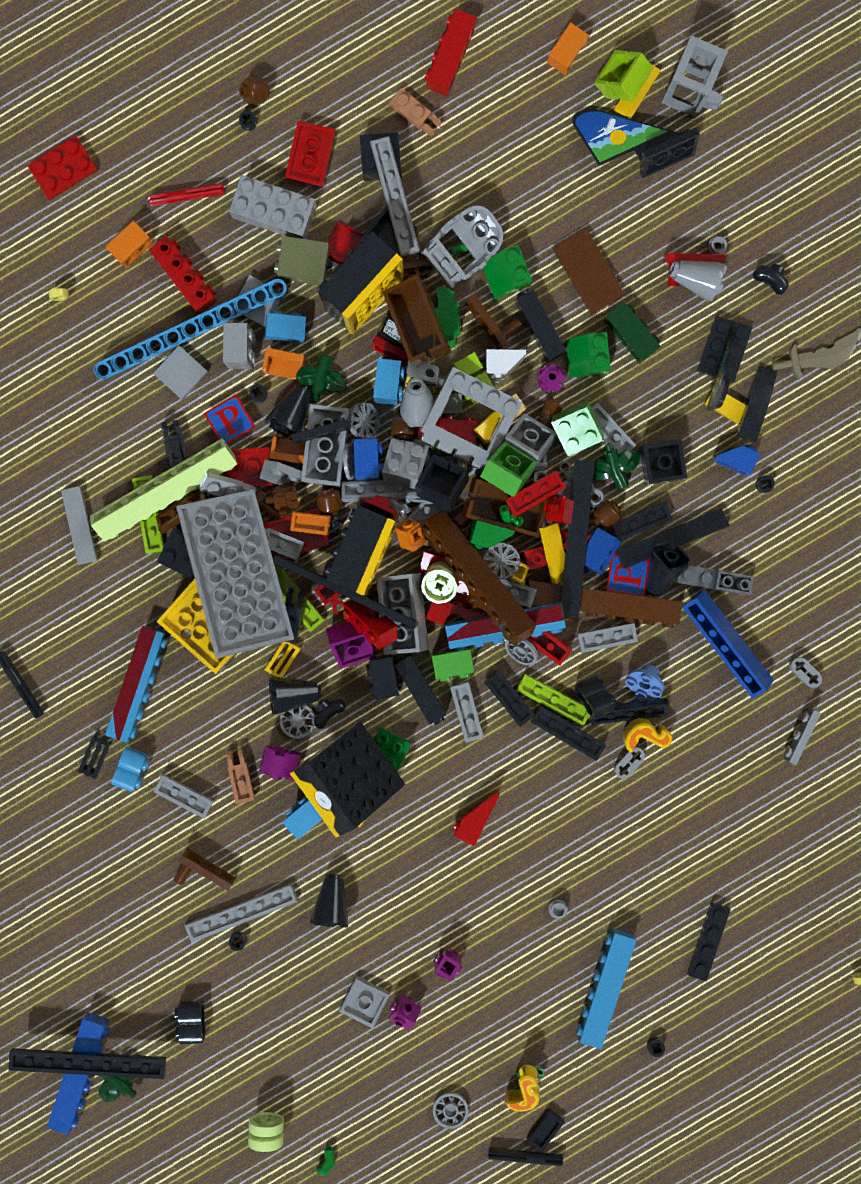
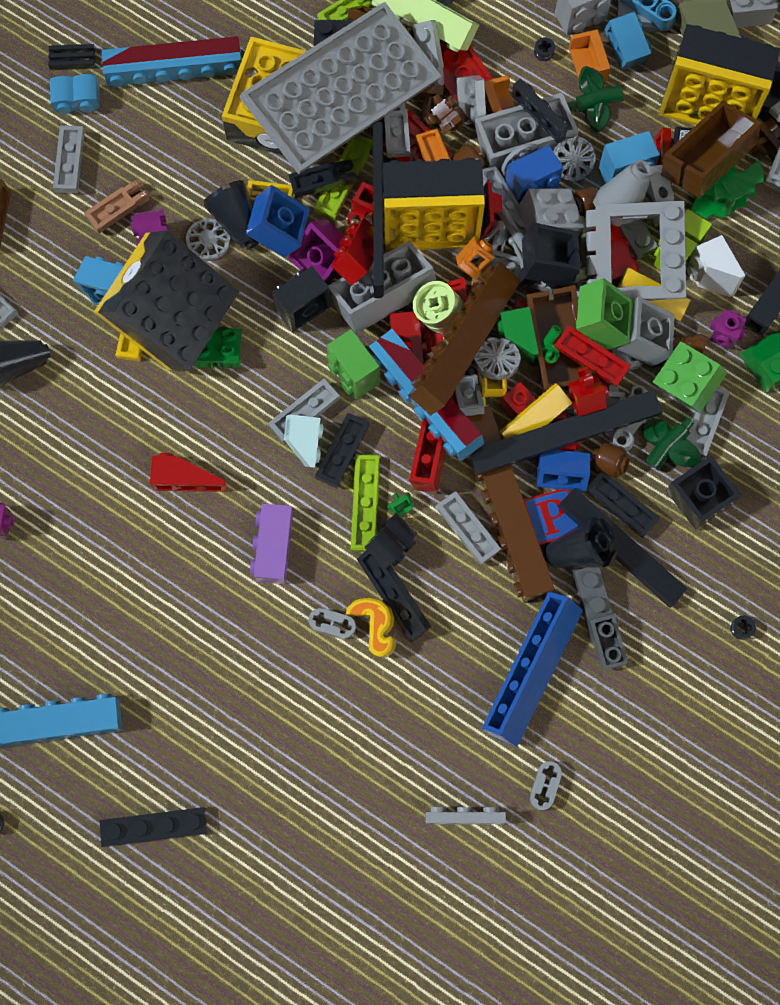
camera: 65 degrees right, 15 degrees down
piece [203,394,256,444] -> none
black cone [265,384,311,438] -> none
black piece [314,698,346,729] -> none
black brick [394,655,446,725] -> none
reddish brown piece [465,294,523,350] -> none
light grey wheel [505,639,538,665] -> none
black plate [530,705,606,761] -> none
light grey plate [548,899,568,919] -> none
medium blue plate [625,664,665,700] -> none
blue slope [711,445,761,476] -> none
none -> blue brick [246,185,310,258]
none -> medium lavender brick [250,504,293,585]
none -> light aqua slope [284,415,323,468]
none -> green piece [387,492,414,516]

